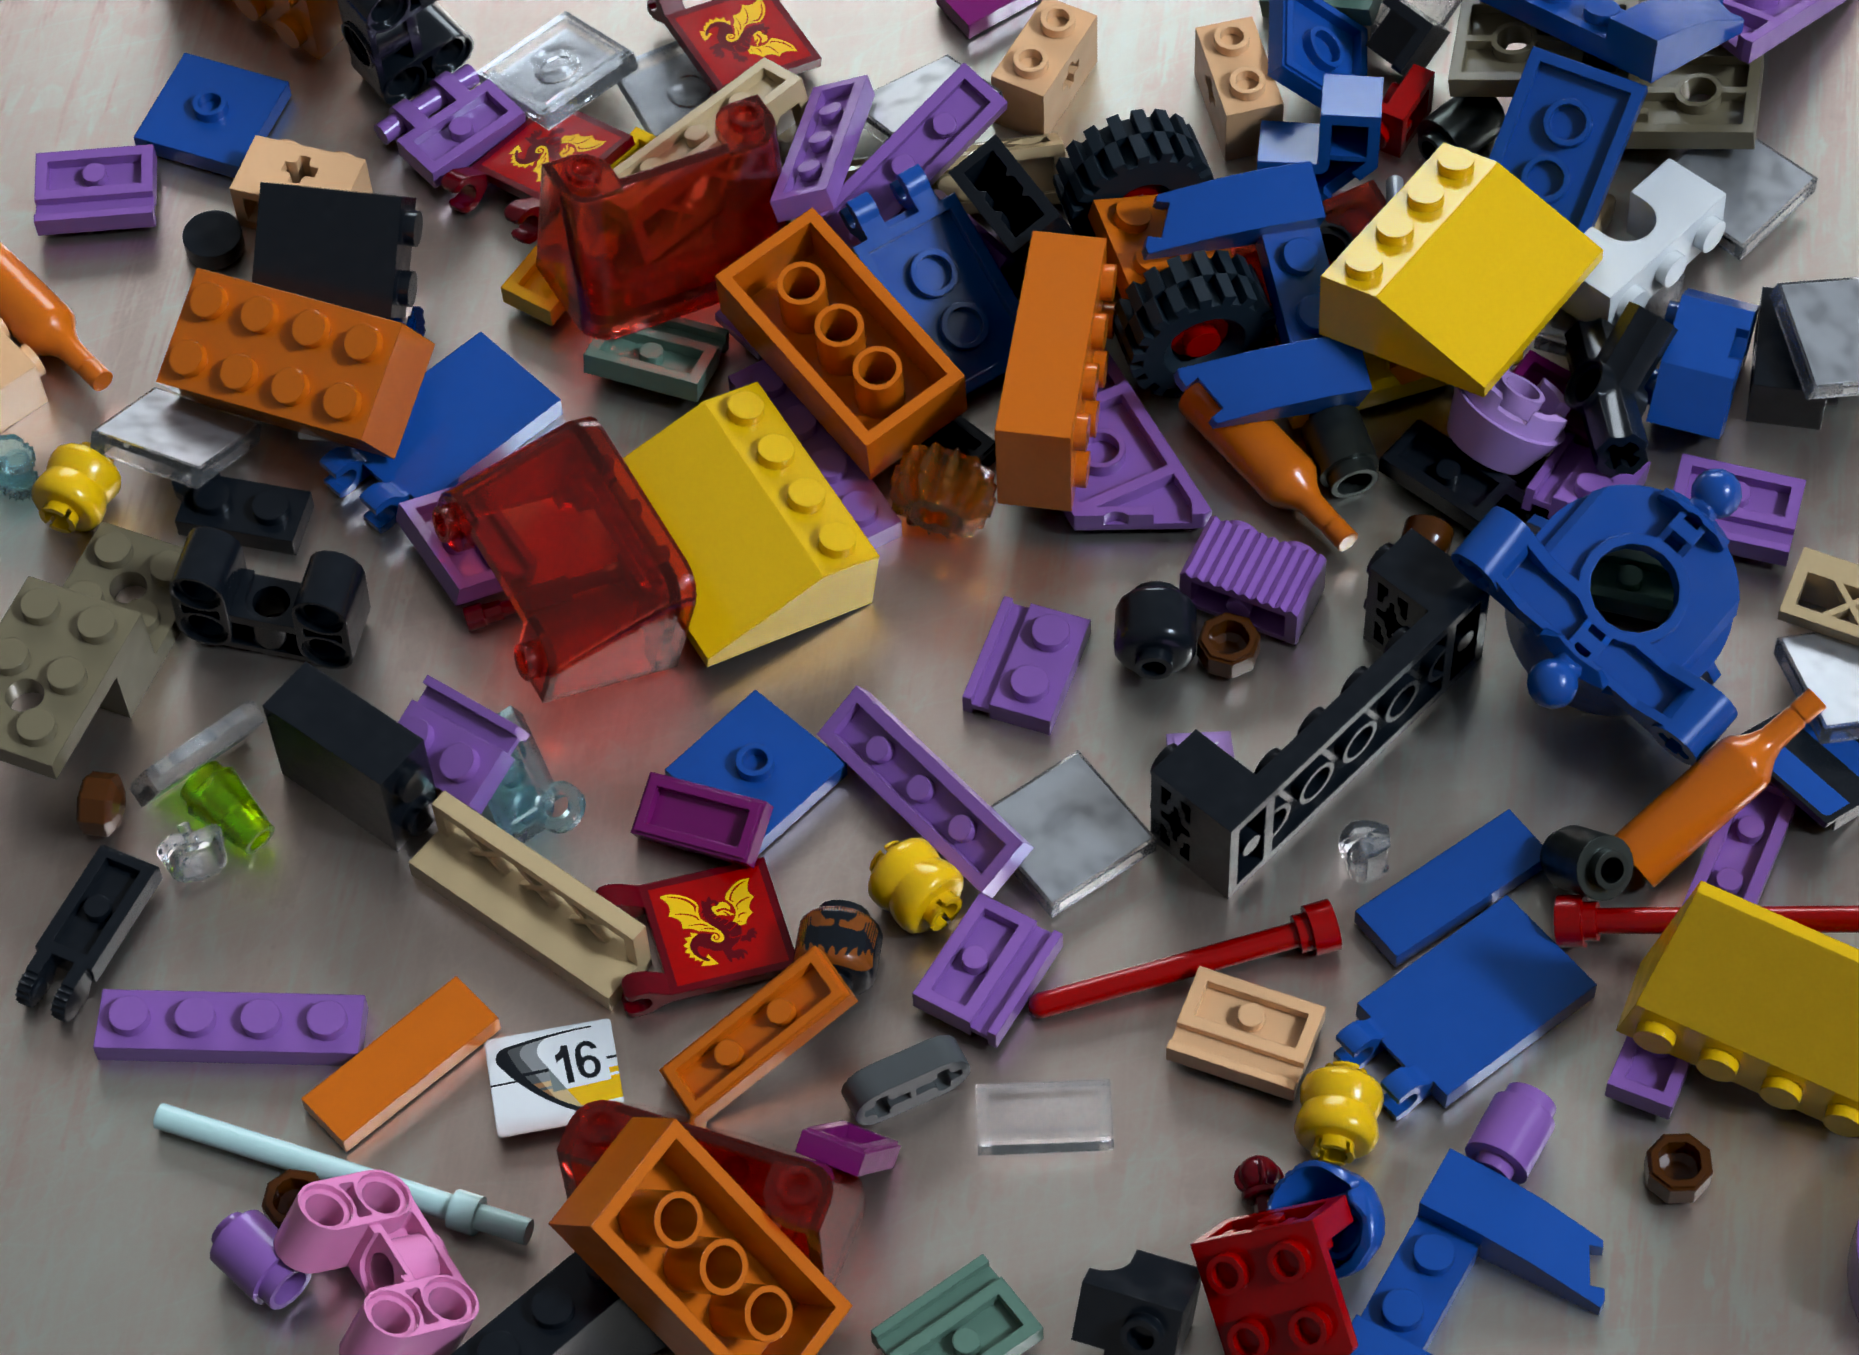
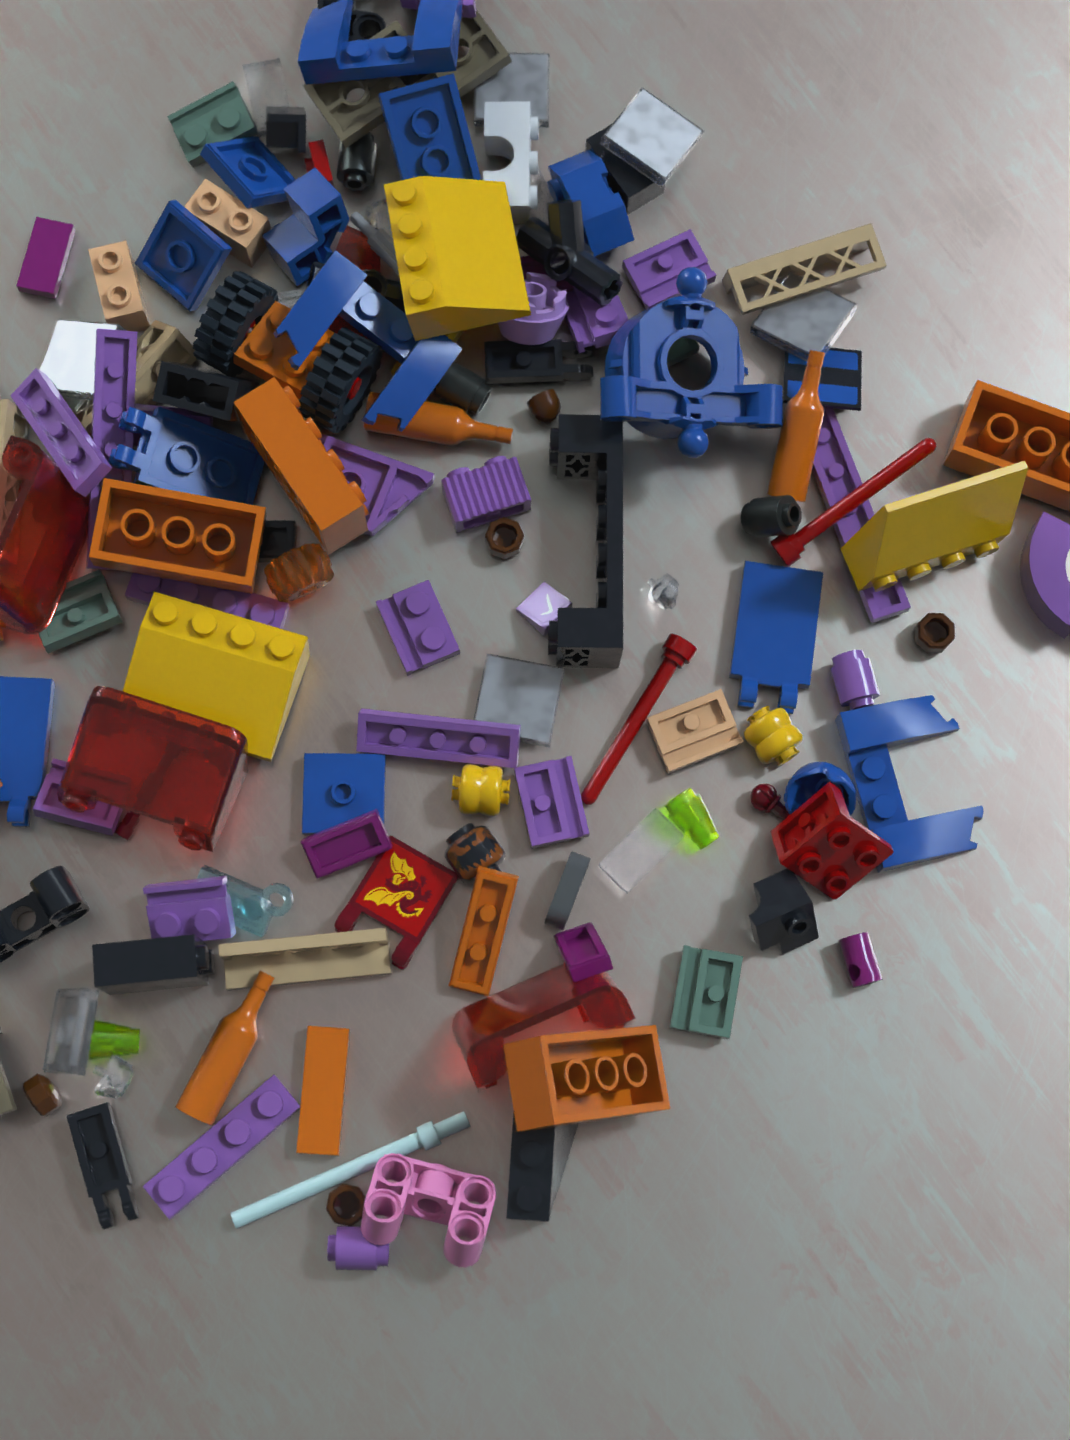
camera: 50 degrees left, 20 degrees up
sticker [484,1018,626,1138] -> none
black head [1114,581,1197,680] -> none
blue tile [1354,809,1543,968] -> none
none -> blue plate [135,200,232,311]
none -> orange piece [175,971,275,1126]
none -> clear neon green cone [664,787,720,850]

